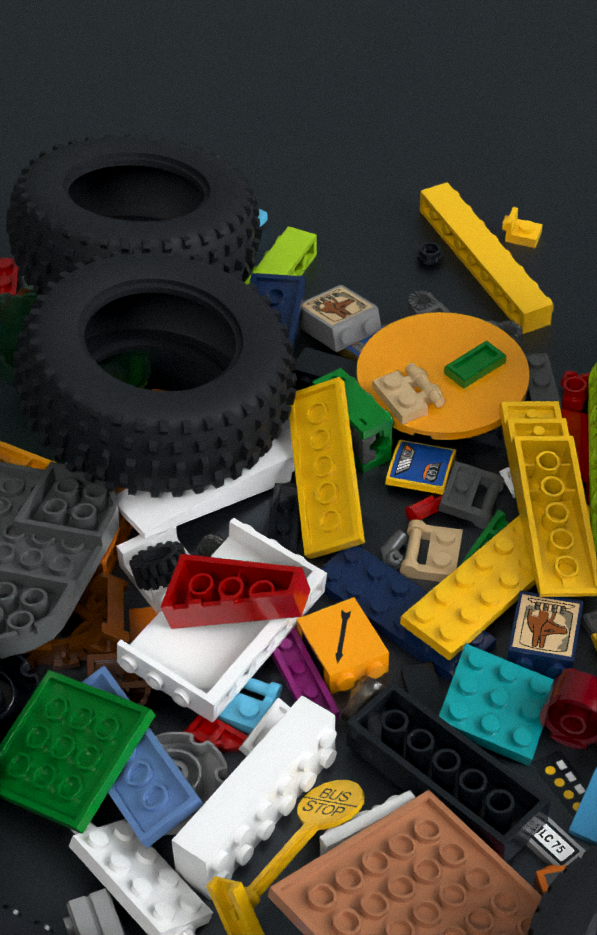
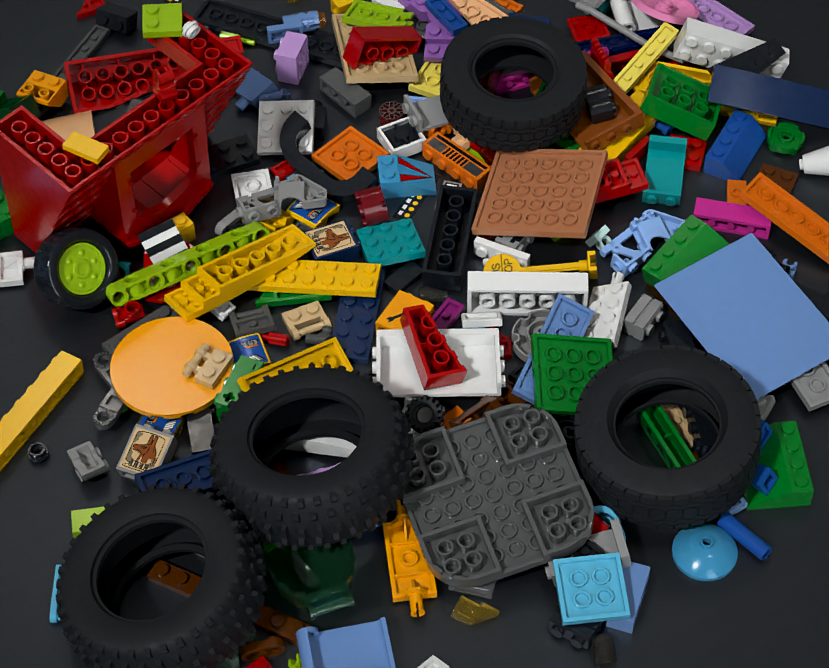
camera: 125 degrees left, 5 degrees up
green tile [444,340,506,389] -> none
none -> light grey cylinder [67,441,110,482]

